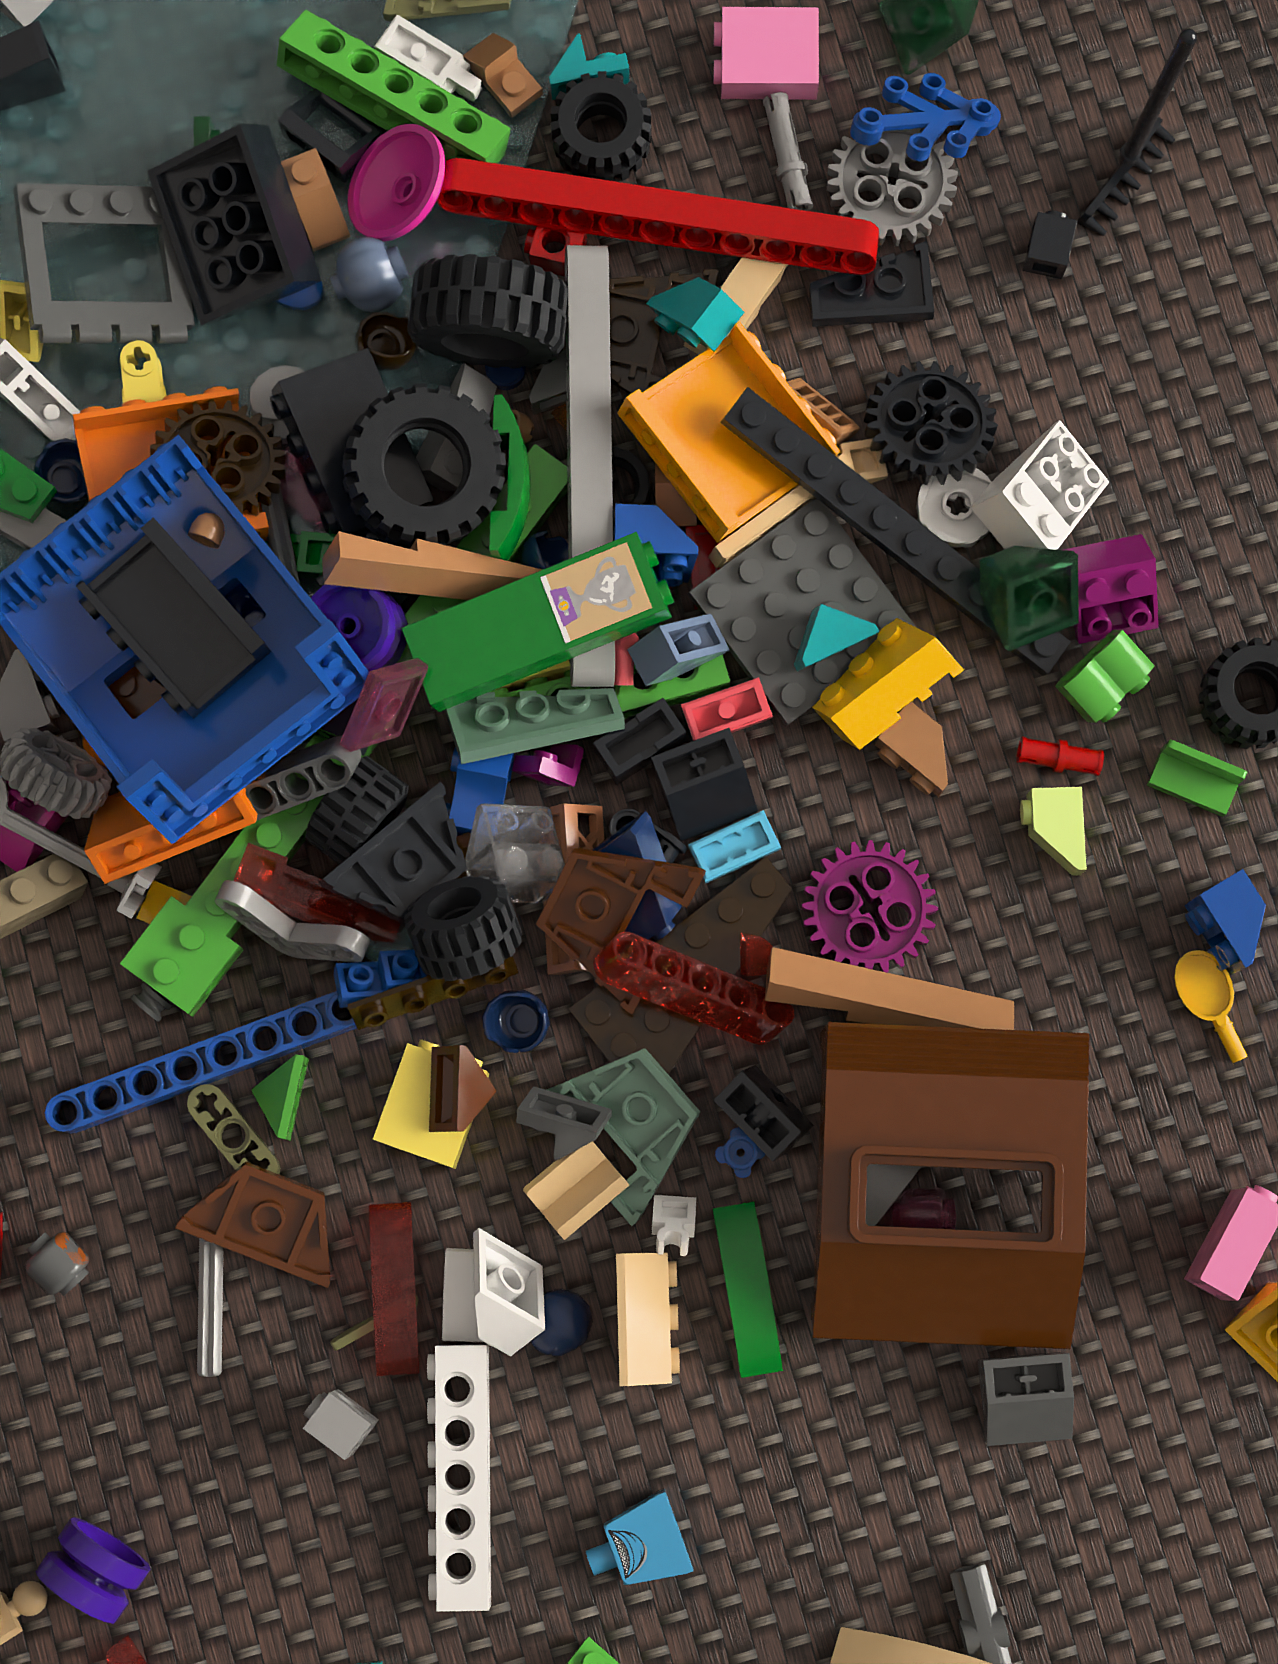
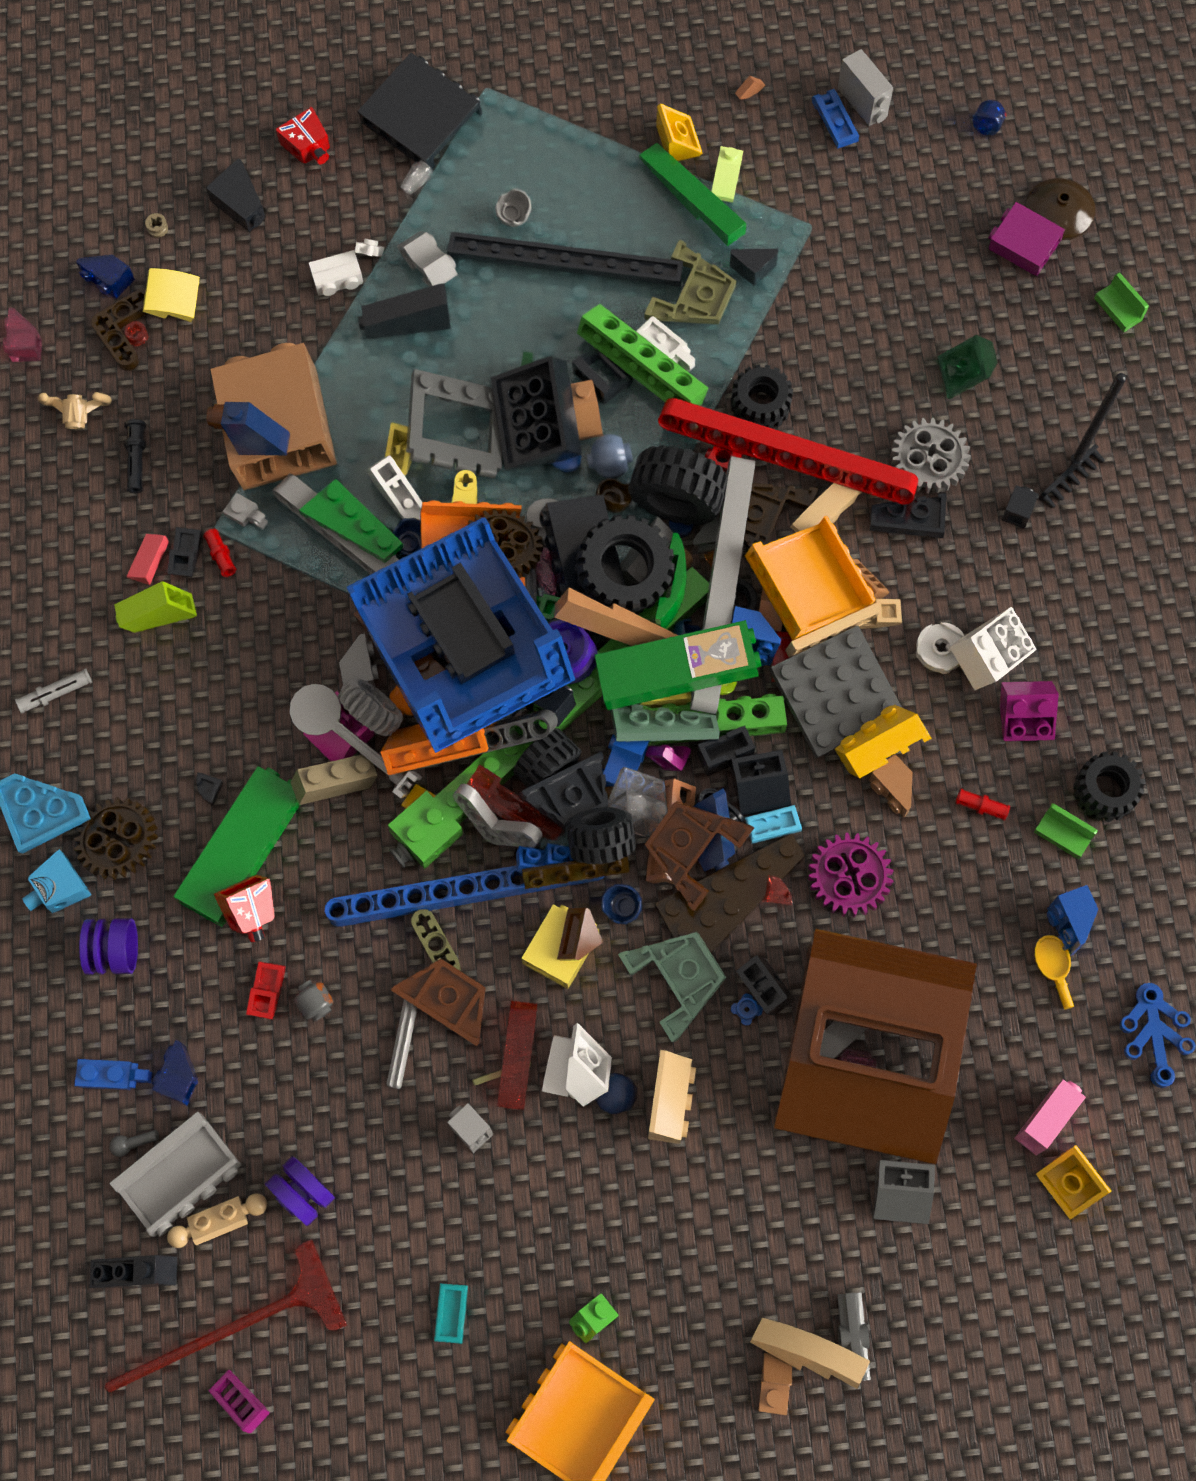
camera: 10 degrees right, 10 degrees down
medium nougat hinge [188,513,225,549] -> none
bright green slope [251,1054,309,1141] -> none
clear pink tile [339,658,429,752] -> none
dark pink dish [348,124,445,241] -> none
white brick [427,1344,491,1612] -> none
medium nougat slope [463,32,543,118] -> none
dark grey slope [516,1086,612,1160] -> none
tan panel [523,1141,629,1240] -> none
teal slope [549,33,630,100] -> none
dark azure torso [586,1489,693,1585] -> none
clear red beam [593,932,794,1045] -> none
coral arm [614,633,640,685] -> none
sand blue slope [627,614,730,686] -> none
teal slope [646,277,744,351] -> none
white plate [652,1195,696,1256] -> none
coral slope [681,677,773,741] -> none
green slope [712,1202,783,1378] -> none
bright pink brick [713,7,819,100] -> none
black plate [720,387,1071,676] -> none
light grey pin [763,92,813,211] -> none
medium nougat slope [765,947,1014,1030] -> none
teal slope [794,604,879,672] -> none
blue plant [850,73,1001,161] -> none
black gear [864,361,998,485] -> none
clear green slope [979,546,1079,651] -> none
yellowish green slope [1020,787,1086,875] -> none
bright green brick [1055,630,1154,723] -> none

